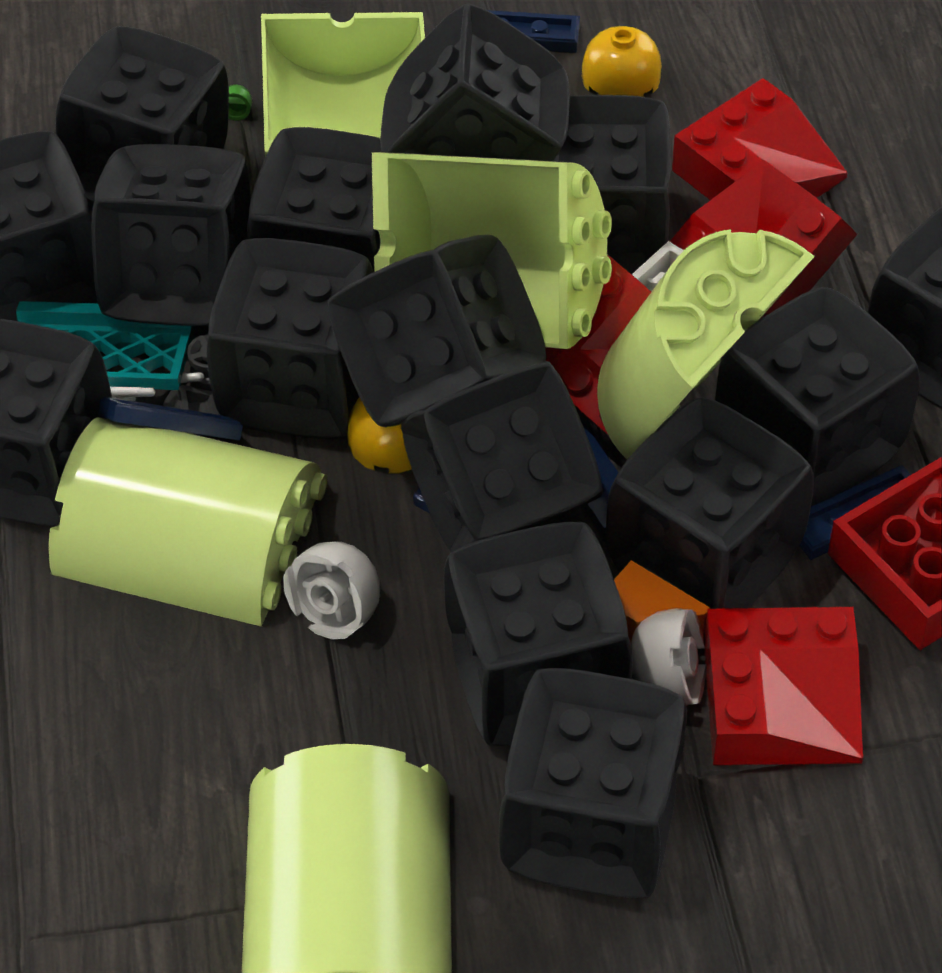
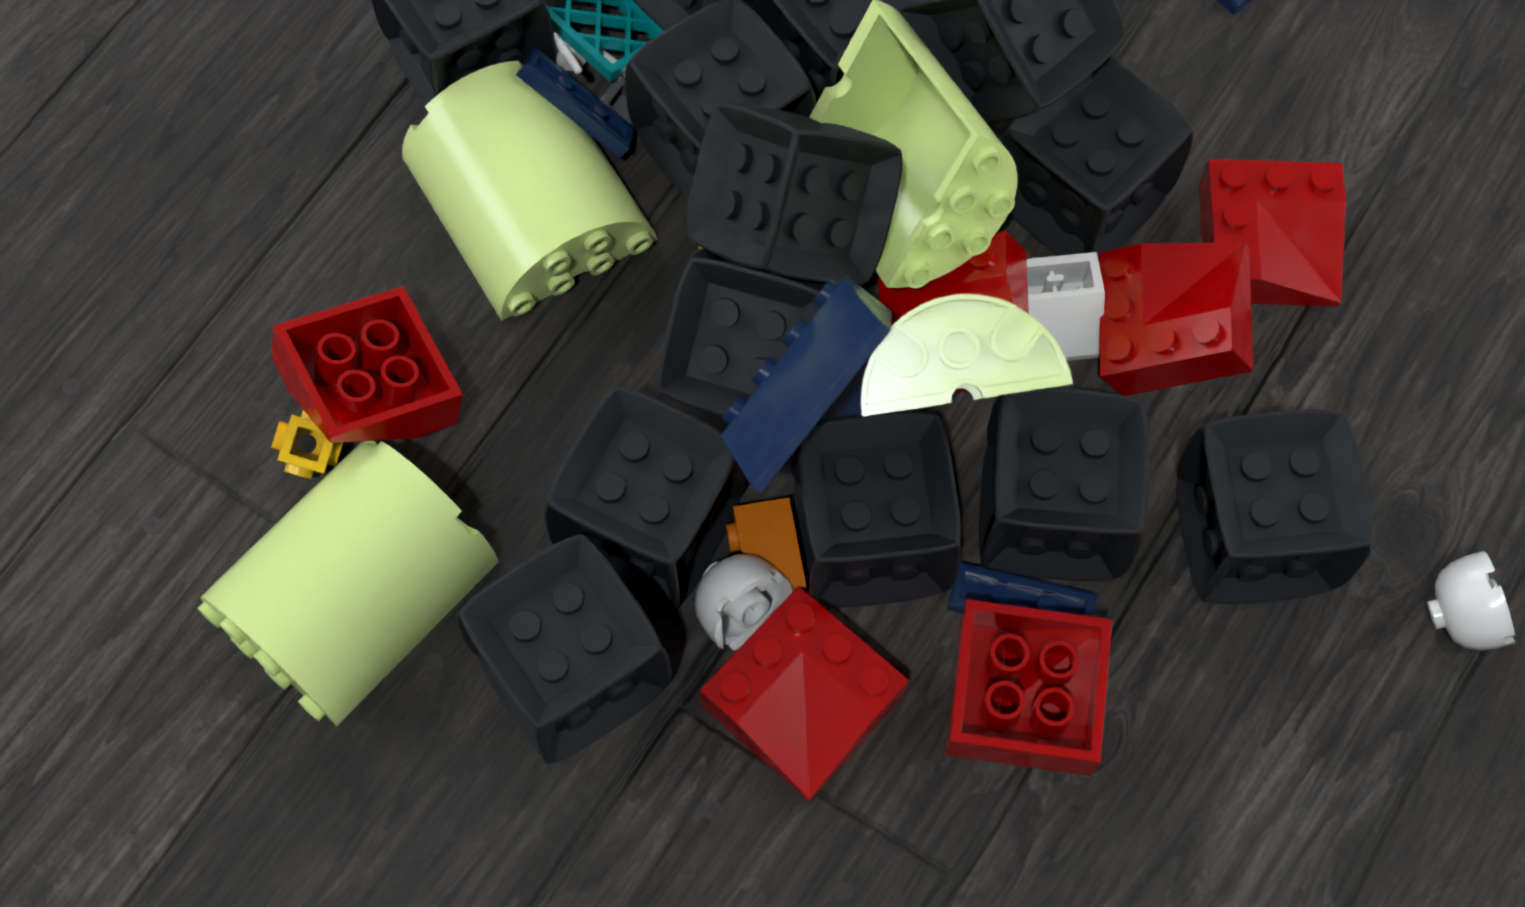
camera: 40 degrees right, 15 degrees up
white cylinder [283,542,380,639] -> none
yellow cylinder [582,26,662,97] -> none
none -> red slope [271,286,463,443]
none -> yellow brick [271,410,343,479]
none -> dark blue slope [721,275,892,493]

